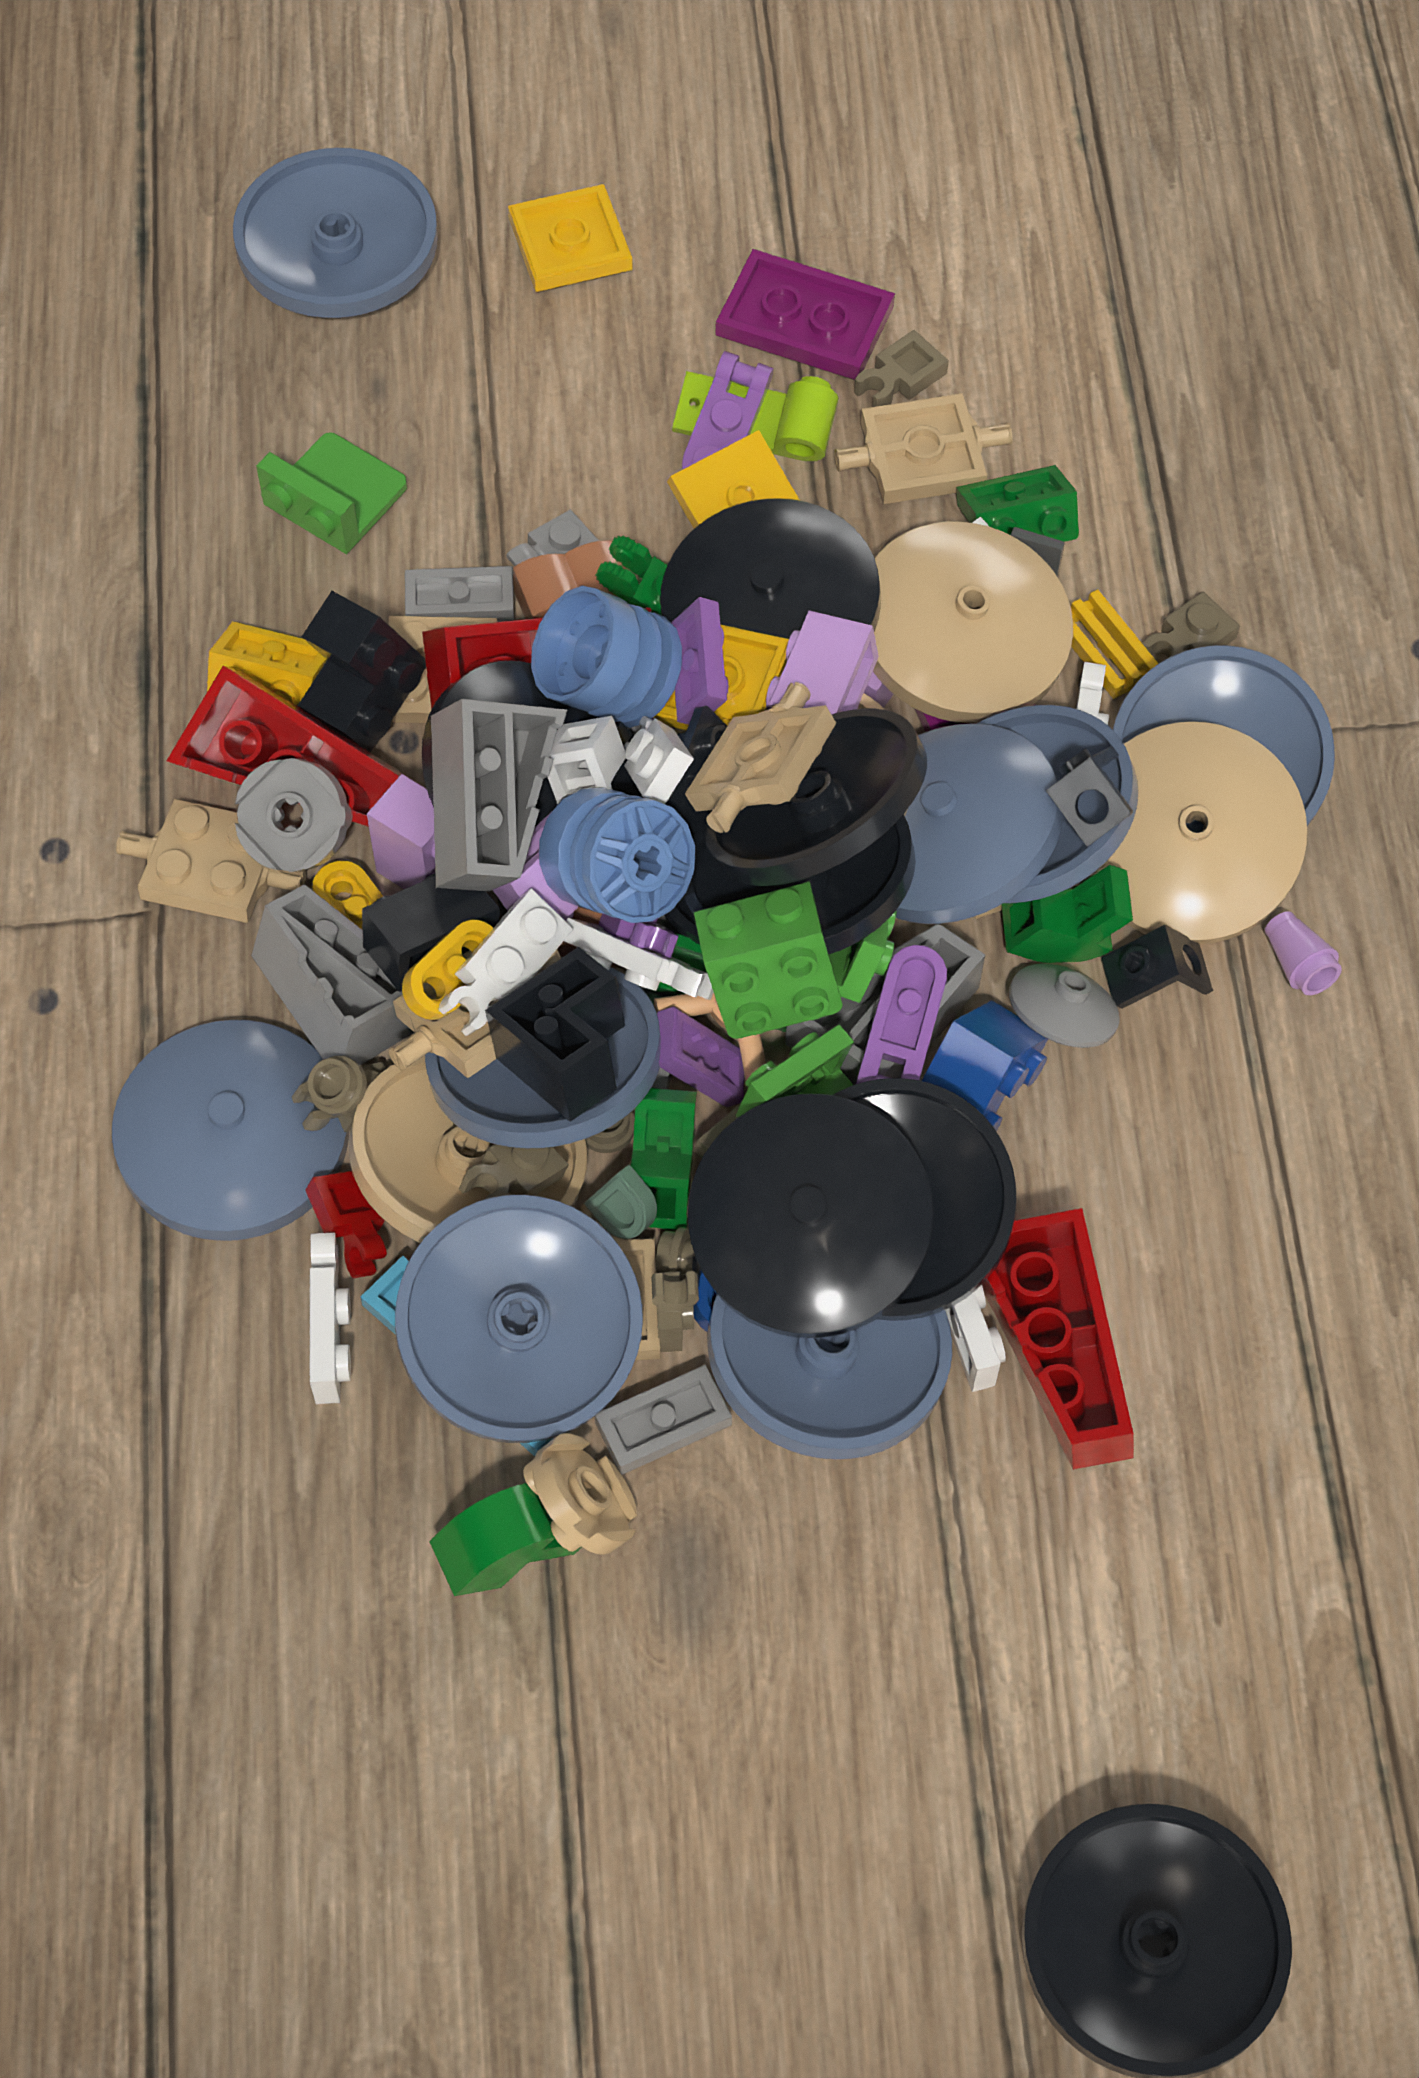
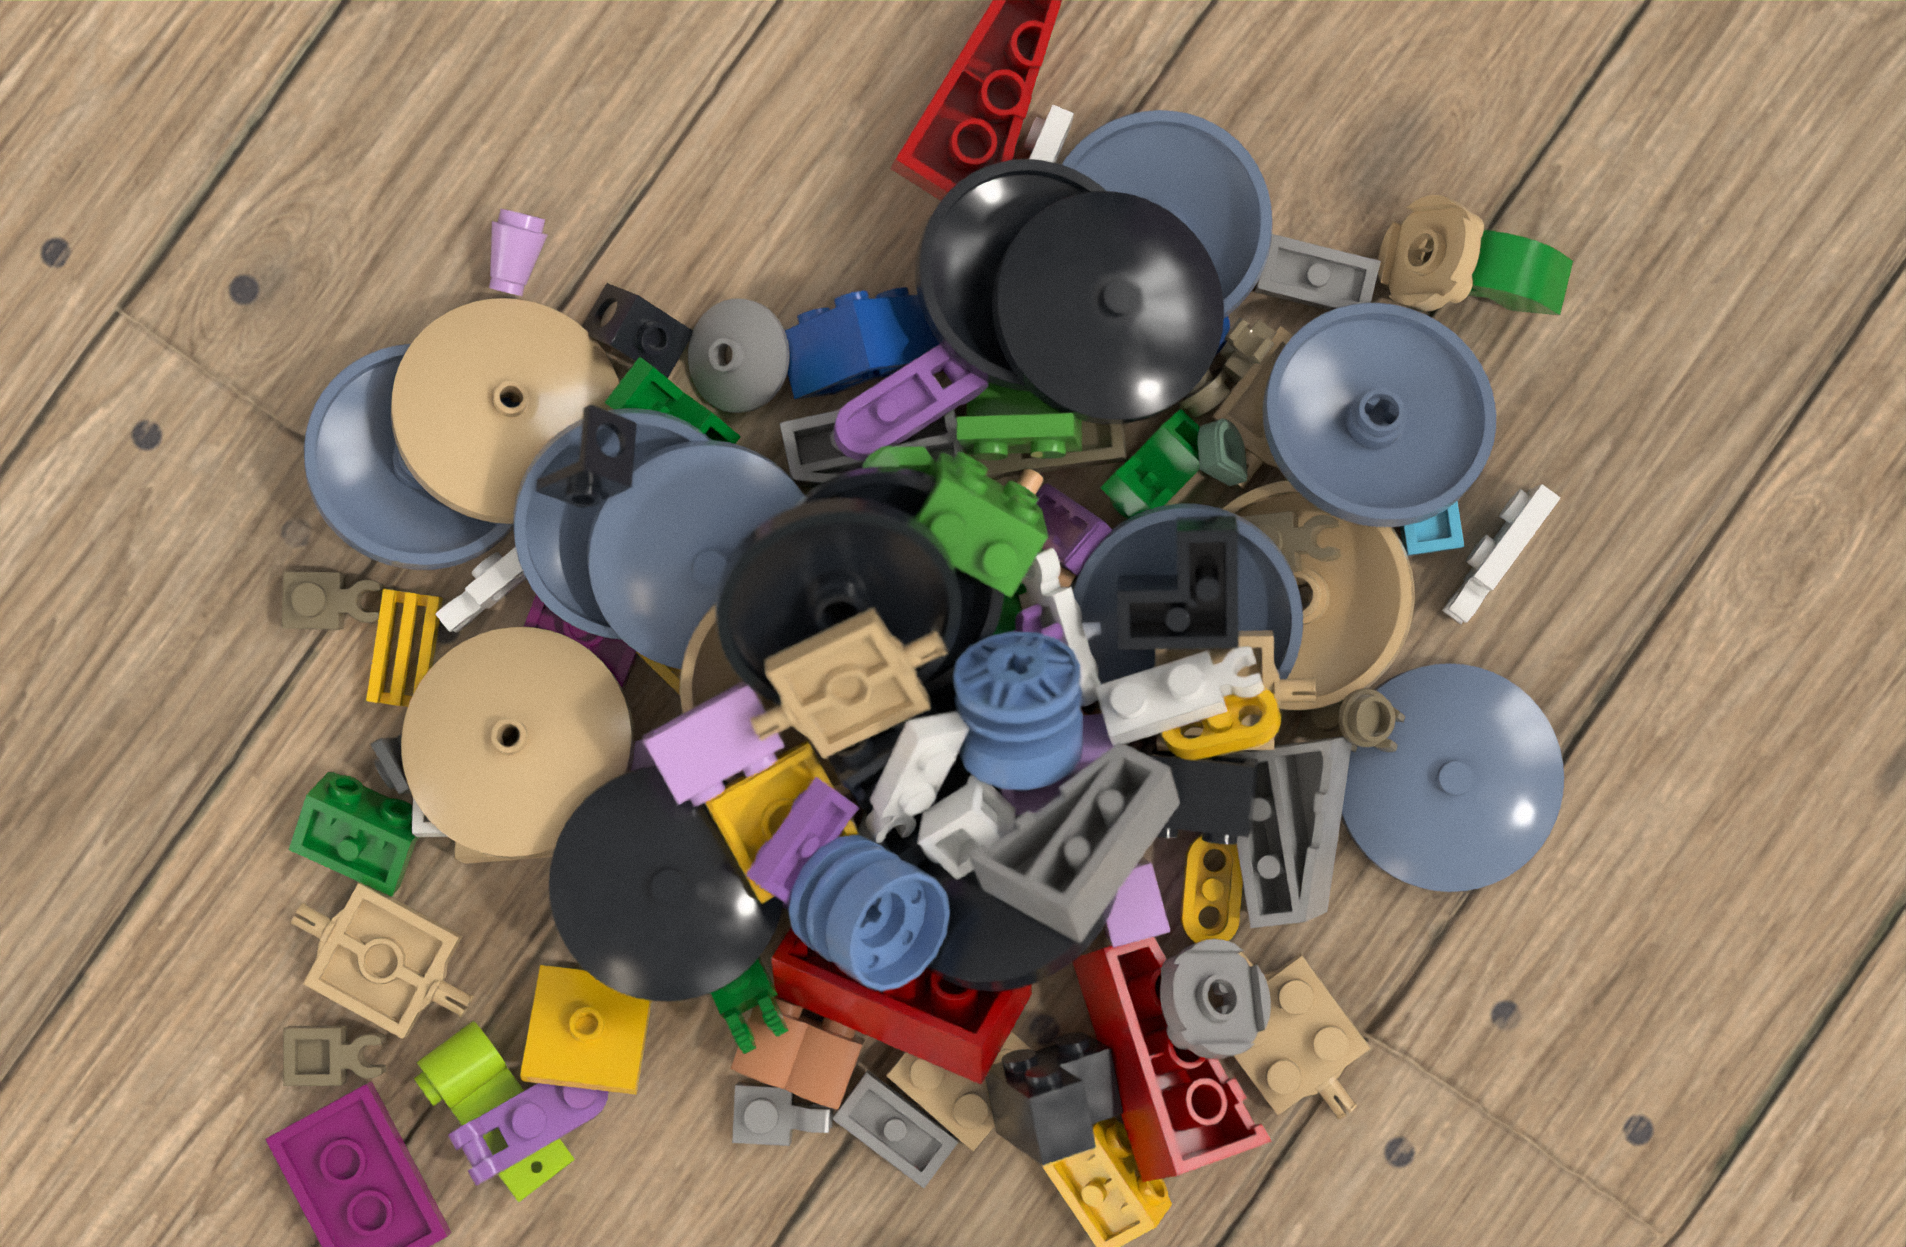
camera: 135 degrees left, 25 degrees up
red plate [305,1171,387,1279] -> none

